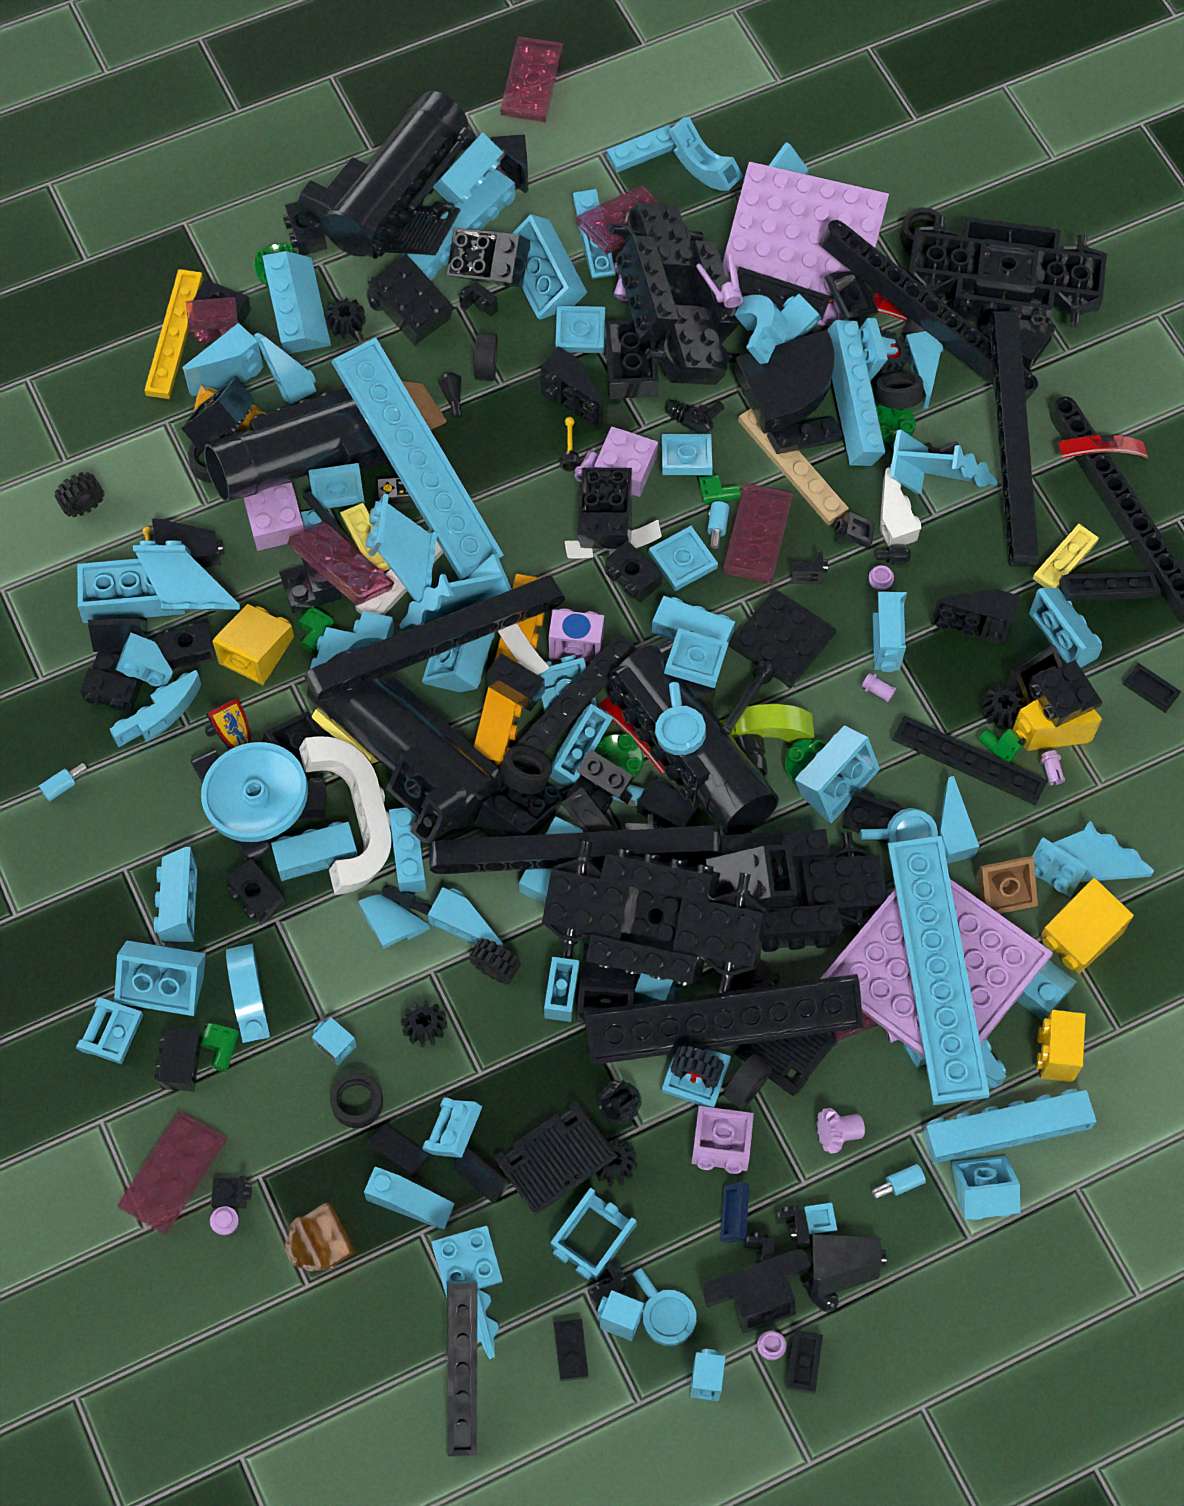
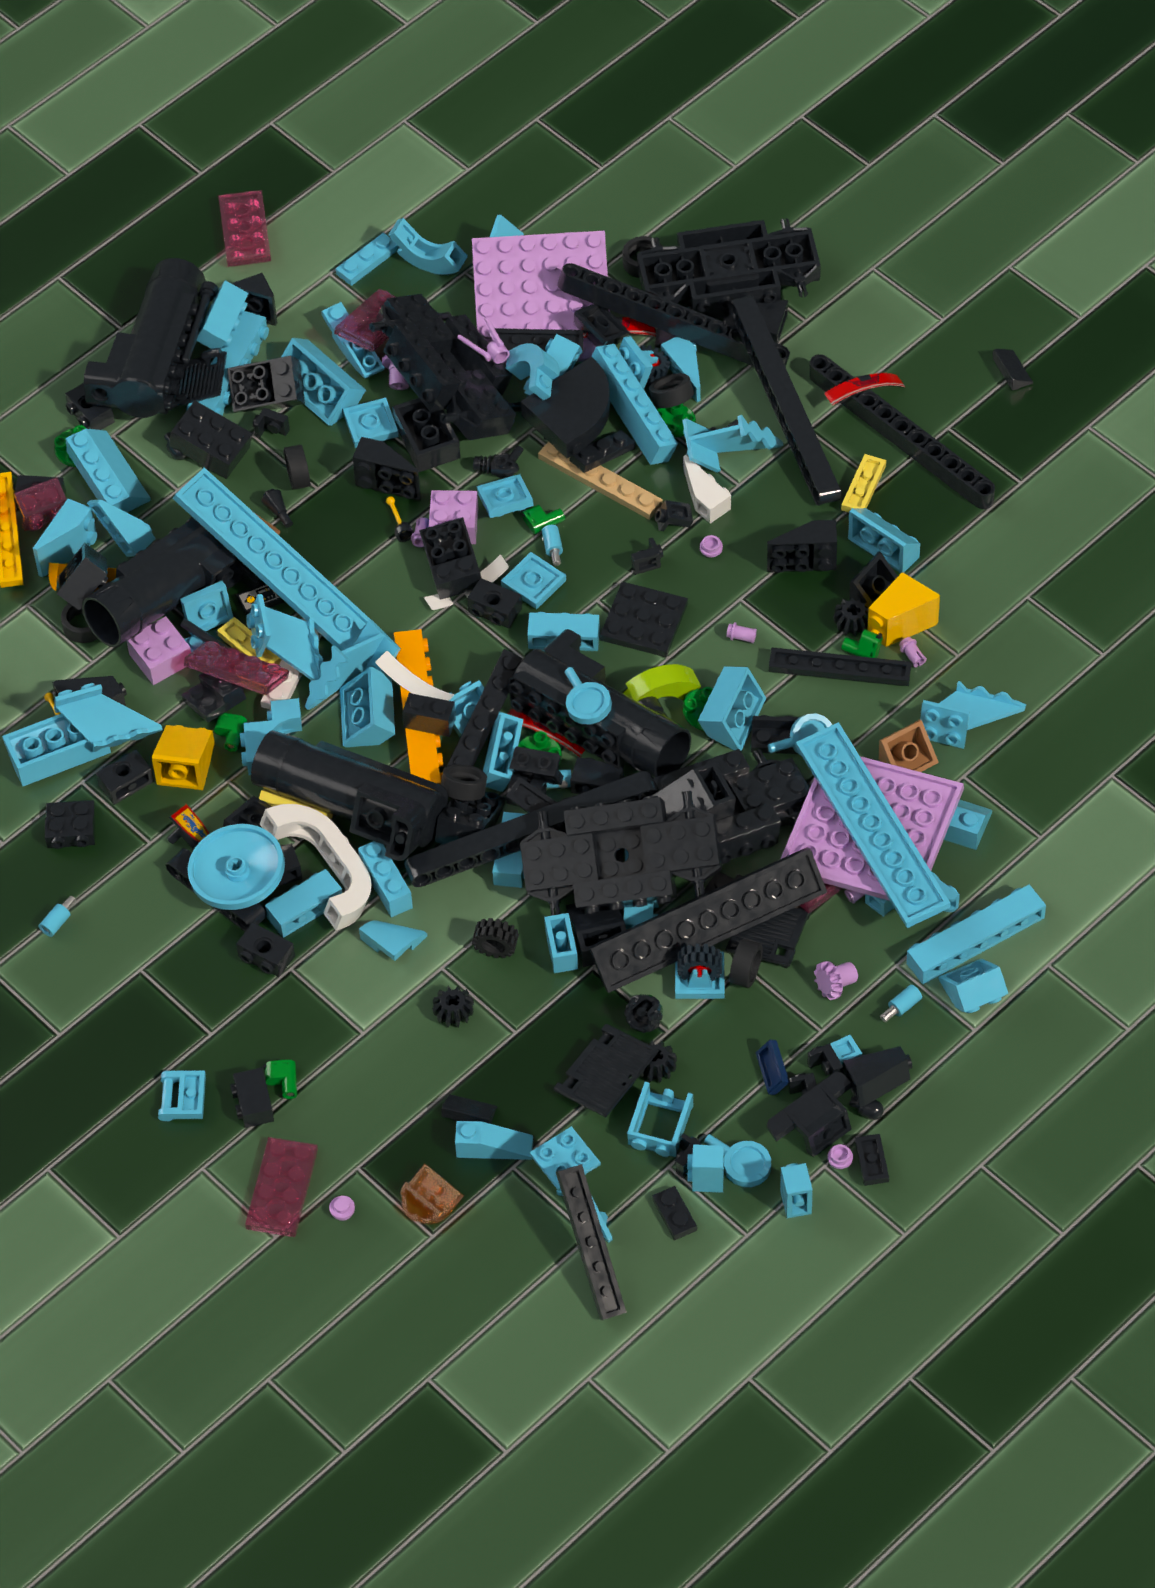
camera: 15 degrees left, 10 degrees down
black slope [88,619,148,652] -> none
medium azure slope [110,670,202,747] -> none
medium azure slope [114,941,206,1016] -> none
medium azure slope [116,633,173,687] -> none
medium azure slope [154,847,198,942] -> none
black bracket [211,1175,252,1209] -> none
medium azure arch [226,944,270,1043] -> none
black beam [304,576,565,700] -> none
medium azure brick [312,1017,357,1065] -> none
black gear [325,296,366,339] -> none
black tyre [330,1073,383,1128] -> none
black bar [382,886,432,915] -> none
medium azure plate [422,1098,482,1158] -> none
medium azure slope [428,887,503,946] -> none
black slope [453,1147,507,1203] -> none
lavender brick [549,609,604,664] -> none
medium azure plate [664,628,728,688] -> none
lavender plate [692,1106,754,1174] -> none
black piece [721,661,775,735] -> none
clear pink plate [723,483,793,584] -> none
medium azure window [873,592,907,672] -> none
black cylinder [876,544,911,565] -> none
medium azure slope [938,776,979,864] -> none
black plate [1029,660,1102,727] -> none
yellow brick [1036,1010,1085,1083] -> none
yellow slope [1040,878,1134,974] -> none
black plate [1059,572,1161,601] -> none
black tile [1123,663,1182,713] -> none

